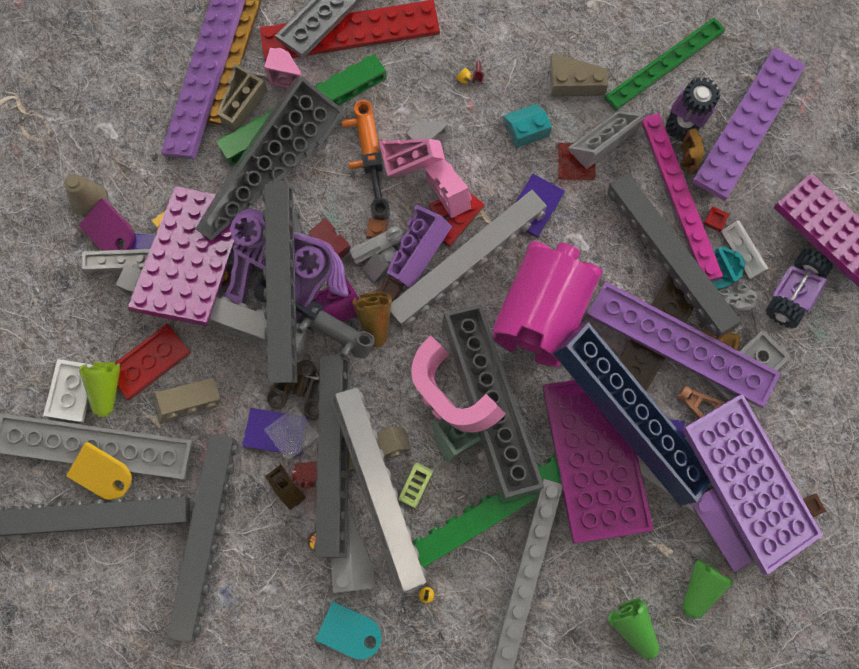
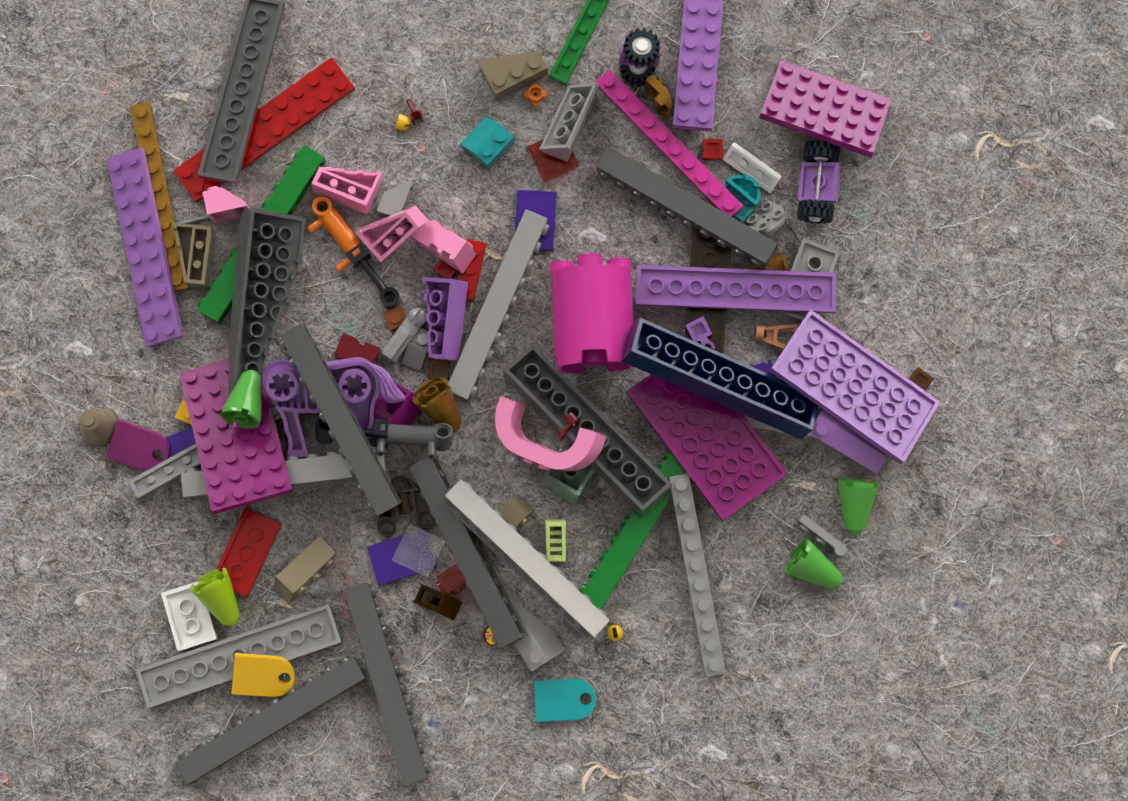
camera: 25 degrees left, 5 degrees up
none -> bright green cone [220,370,262,429]
none -> bright pink wedge [312,167,383,215]
none -> orange plate [524,83,547,106]
none -> dark red hand [557,412,578,440]
none -> medium lavender plate [685,316,715,349]
none -> light grey plate [797,514,847,557]

